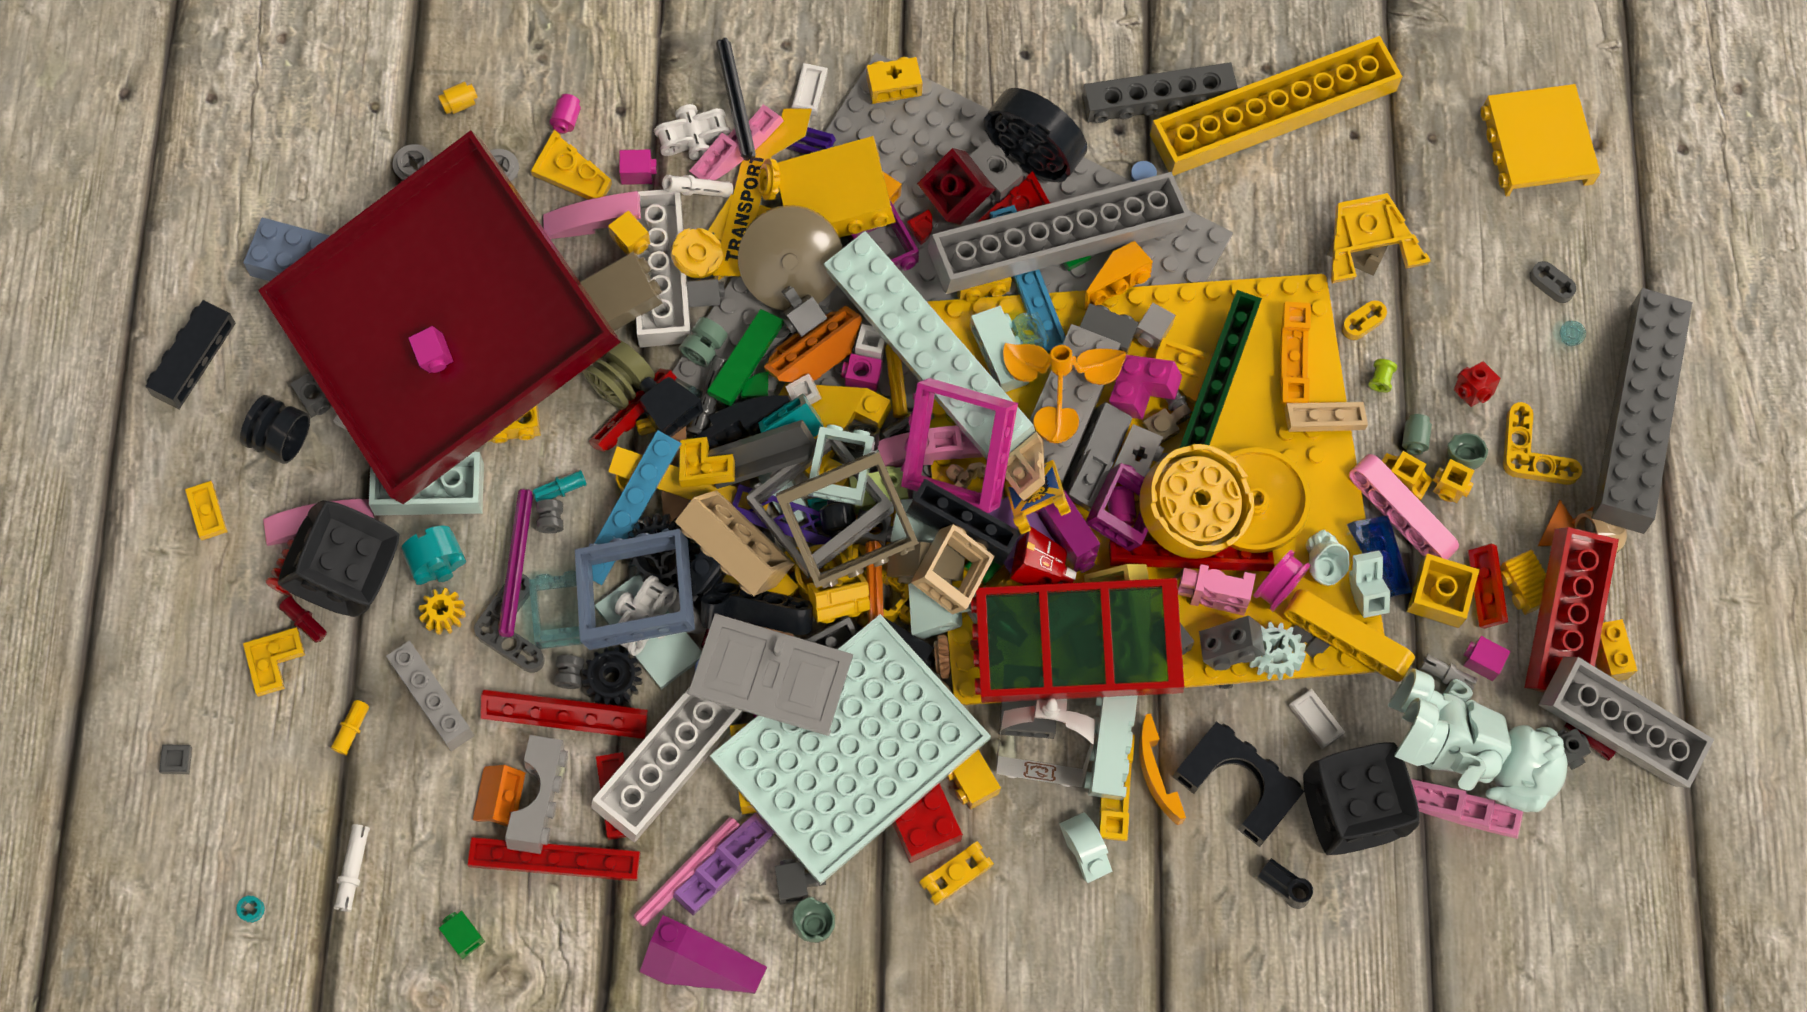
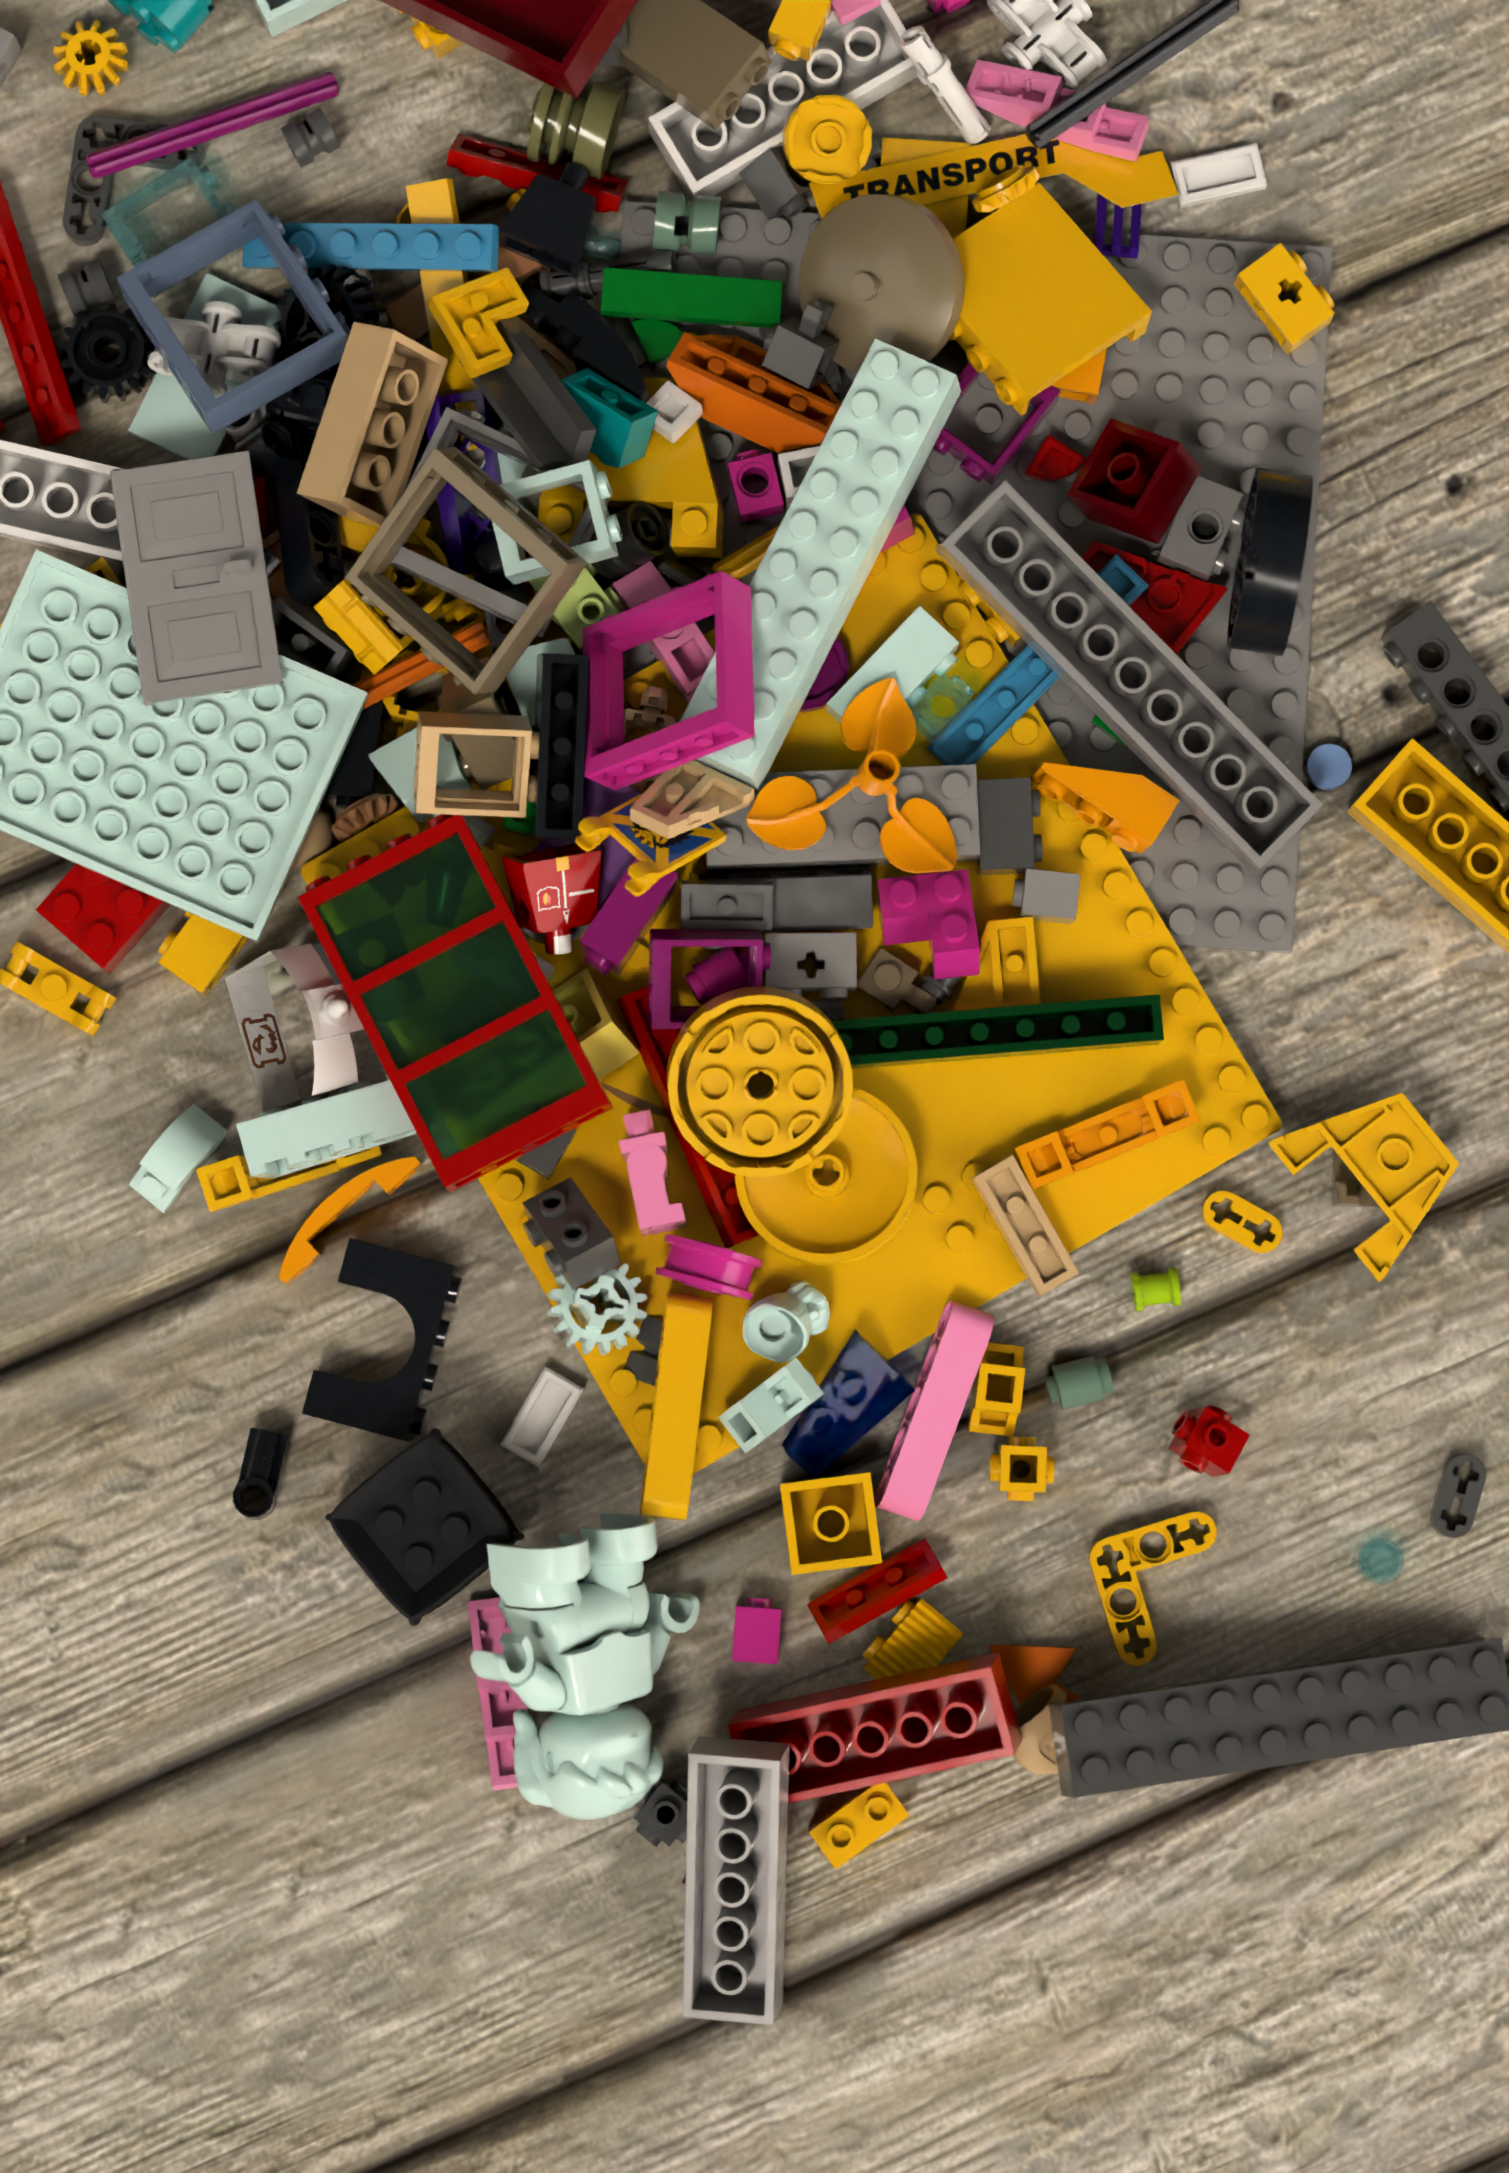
camera: 65 degrees right, 15 degrees up
teal axle [533,470,587,502] -> none
light grey pin [1420,653,1477,690] -> none
sand green hair [1447,433,1488,470] -> none

